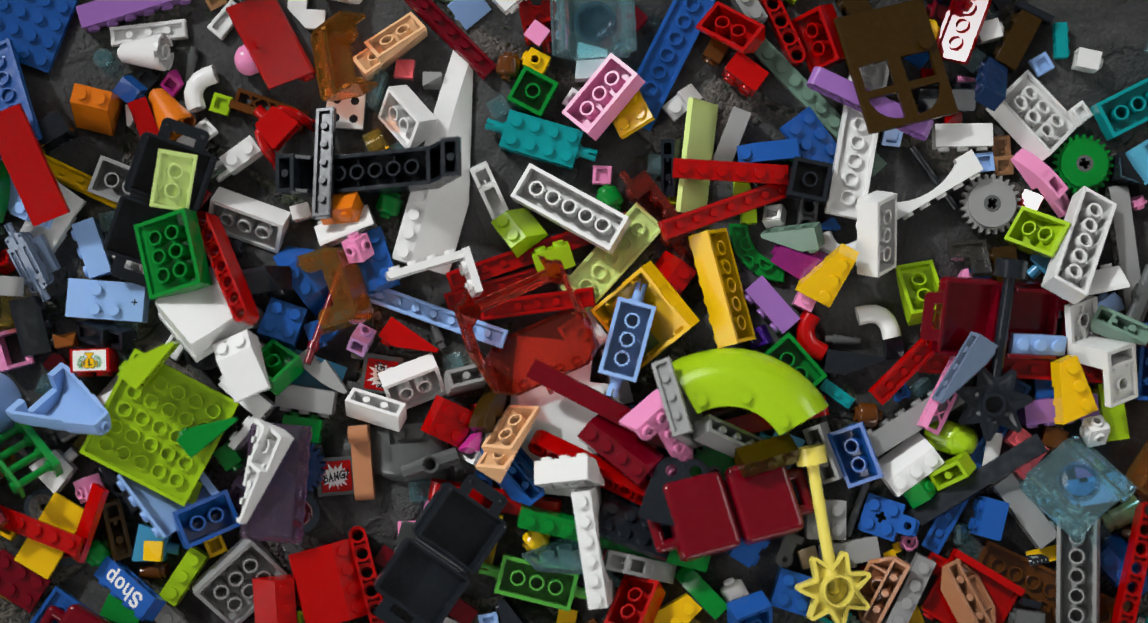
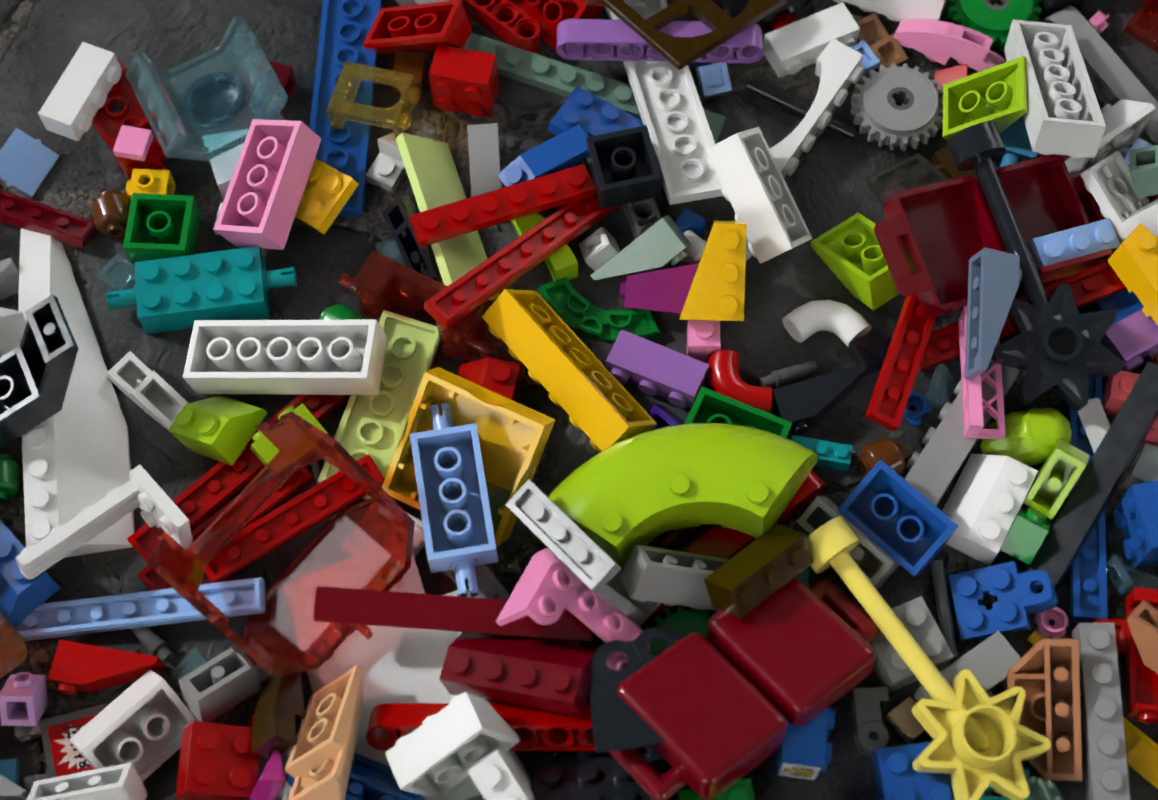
camera: 20 degrees left, 20 degrees down
bright pink tile [592,165,612,185] -> none
none -> clear yellow panel [326,61,420,139]

